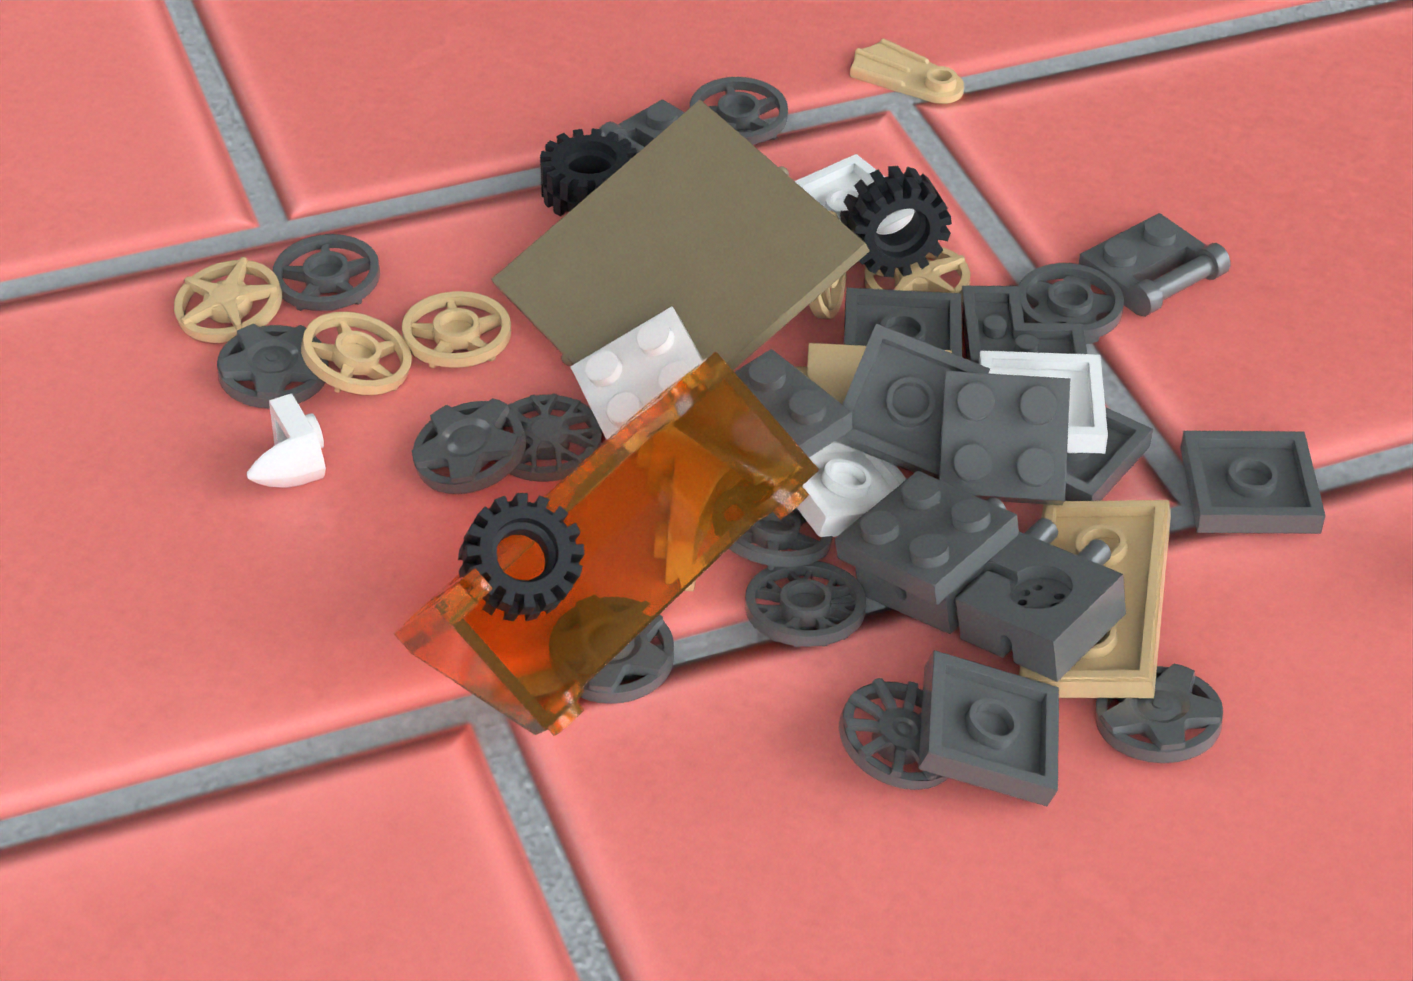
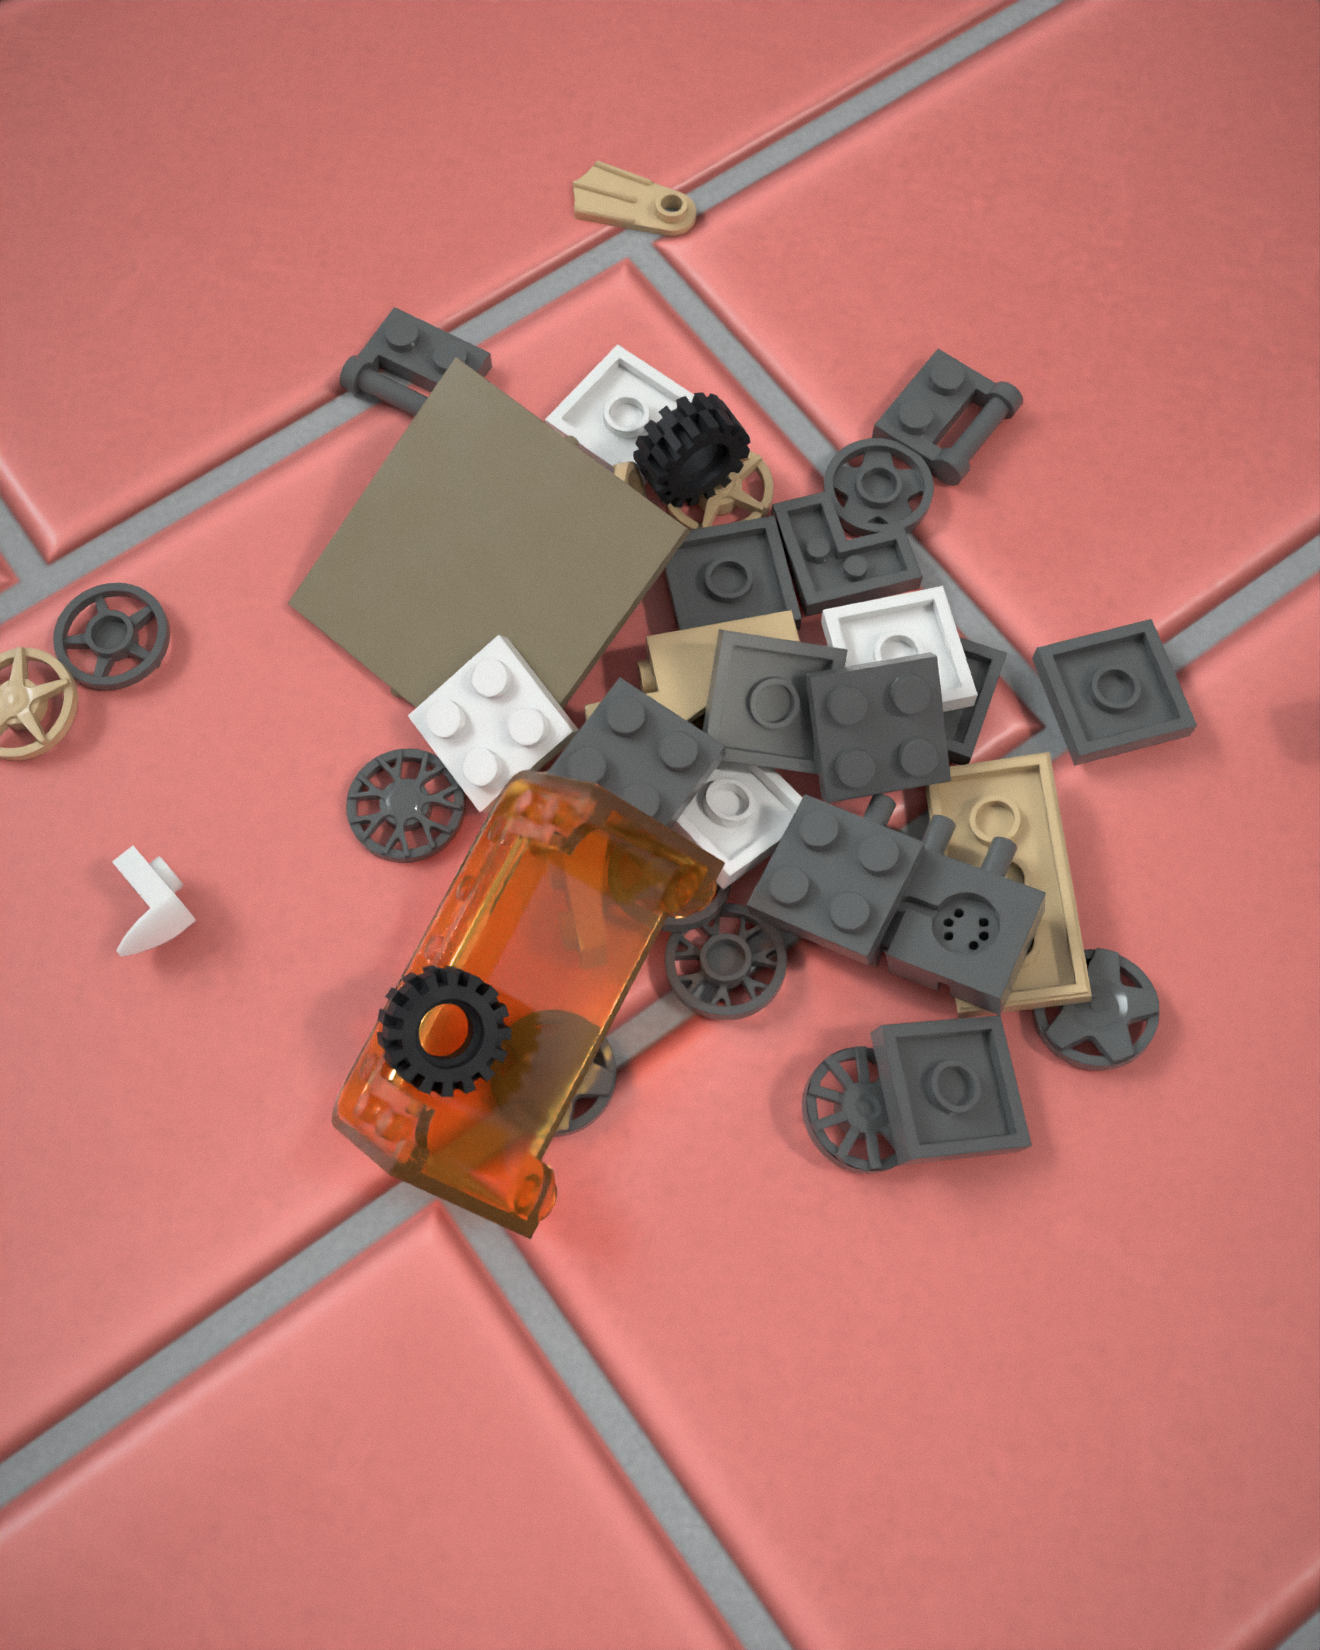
camera: 15 degrees left, 25 degrees up
dark grey wheel [217,324,329,408] -> none
tan wheel [301,312,412,395] -> none
tan wheel [402,291,511,368] -> none
dark grey wheel [412,398,526,494] -> none
black tyre [540,129,638,217] -> none
dark grey wheel [690,77,788,145] -> none

